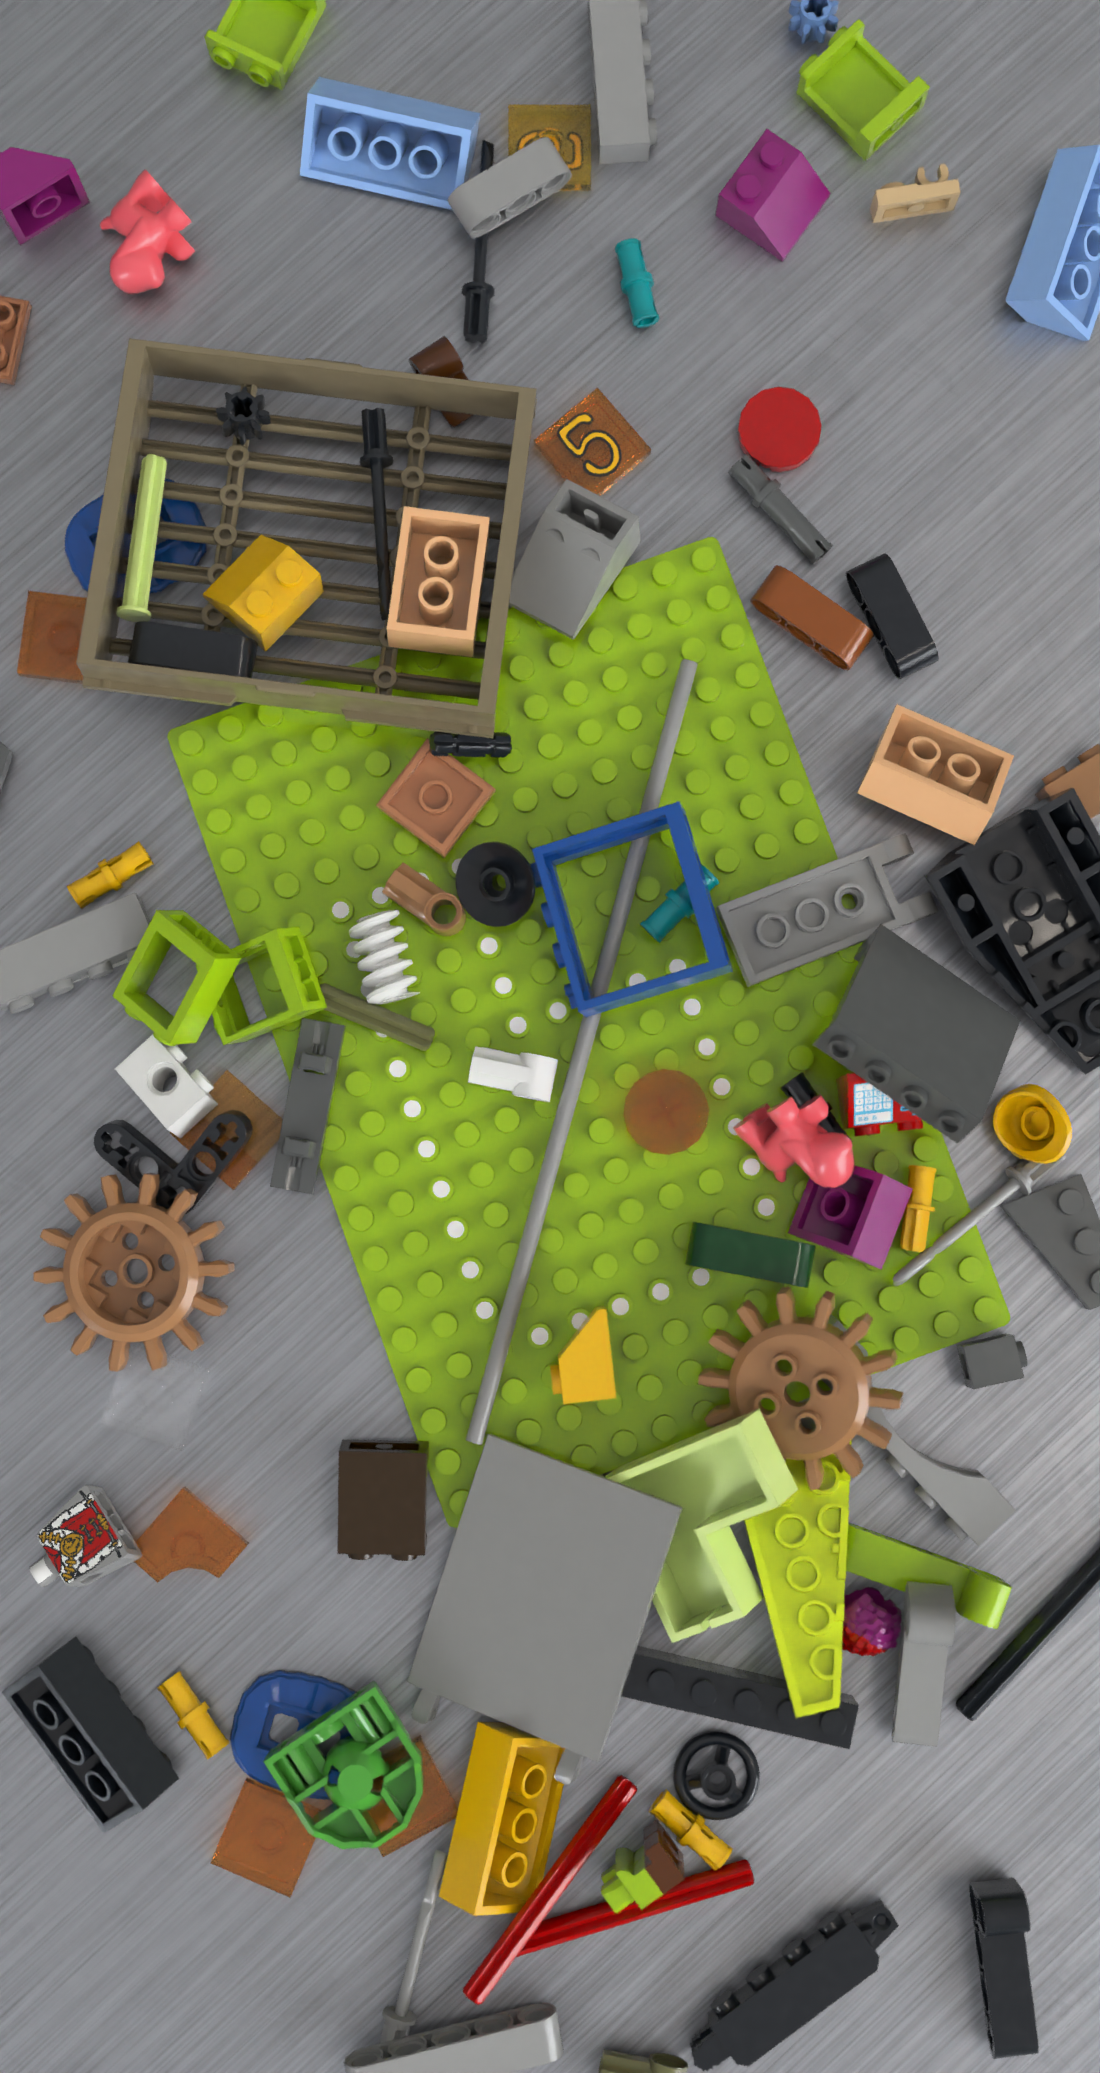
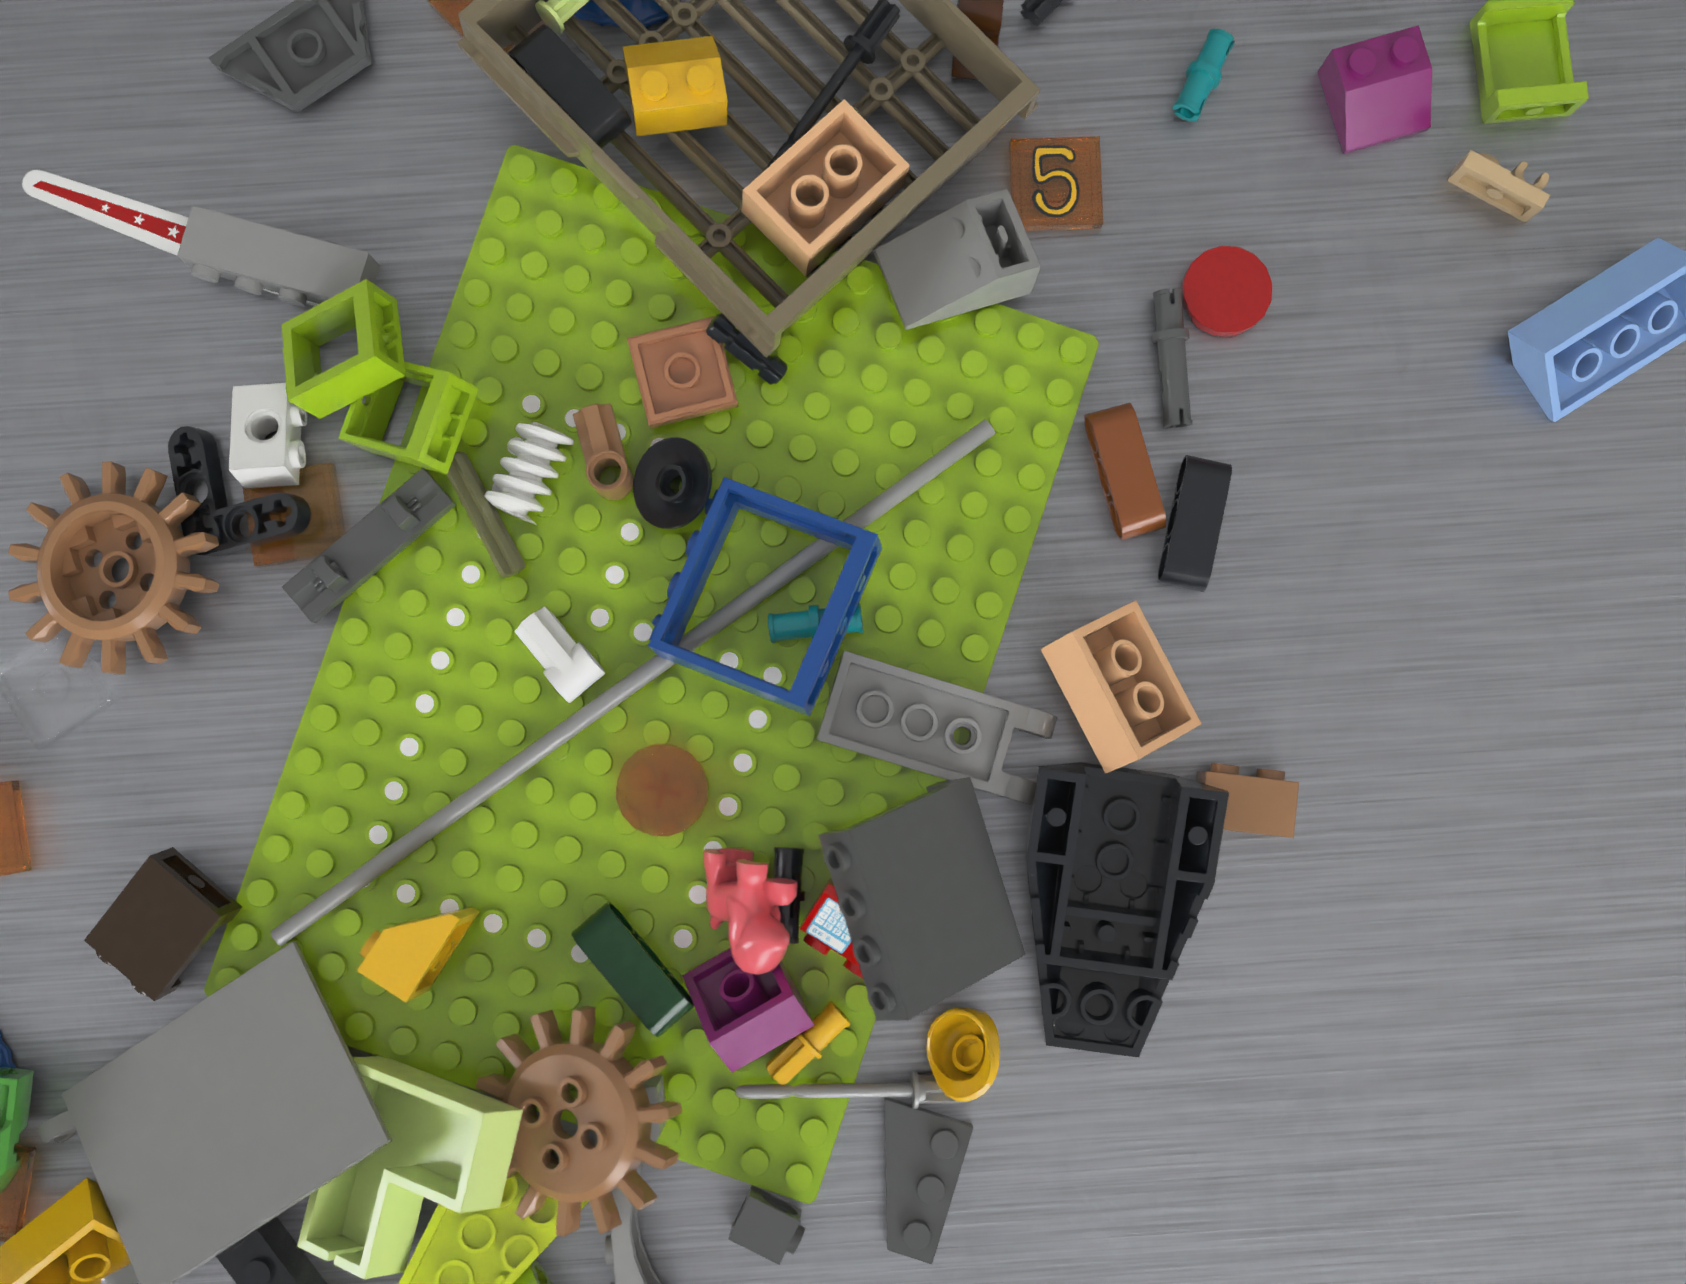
camera: 40 degrees right, 0 degrees up
yellow pin [67,841,154,909] -> none

